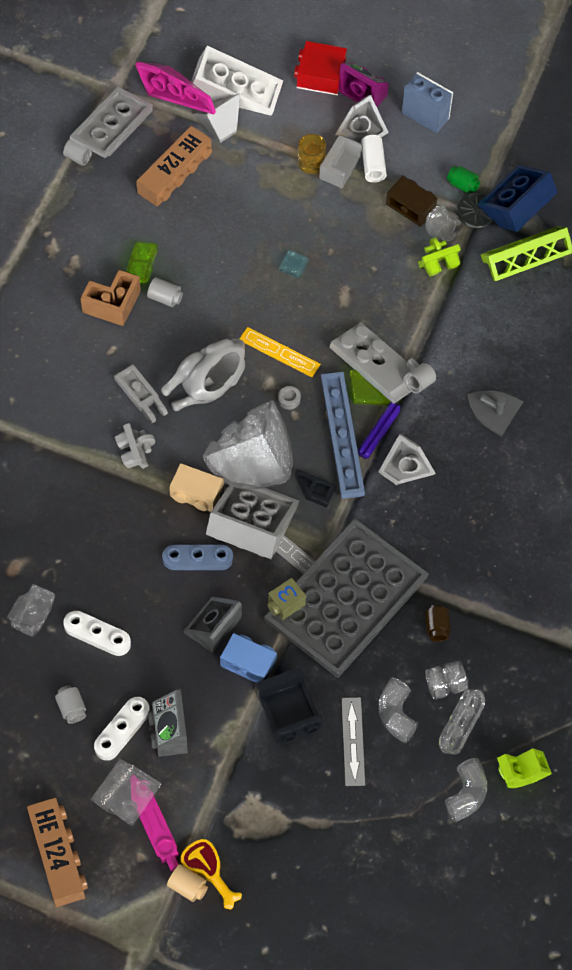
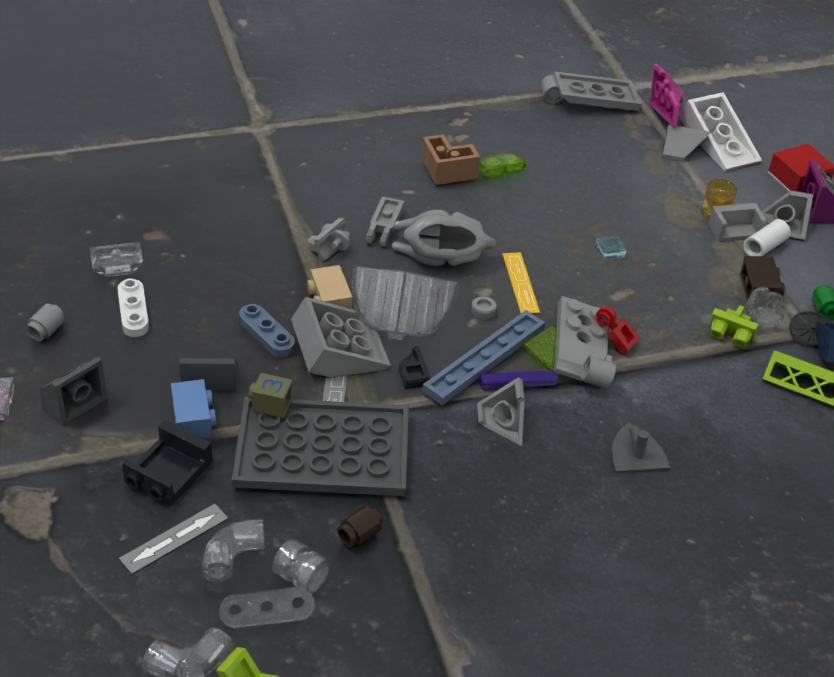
camera: 50 degrees right, 20 degrees down
white plate [94,697,150,760] -> none
medium nougat brick [136,126,212,207] -> none
light grey brick [147,277,183,307] -> none
none -> red plate [596,306,639,354]

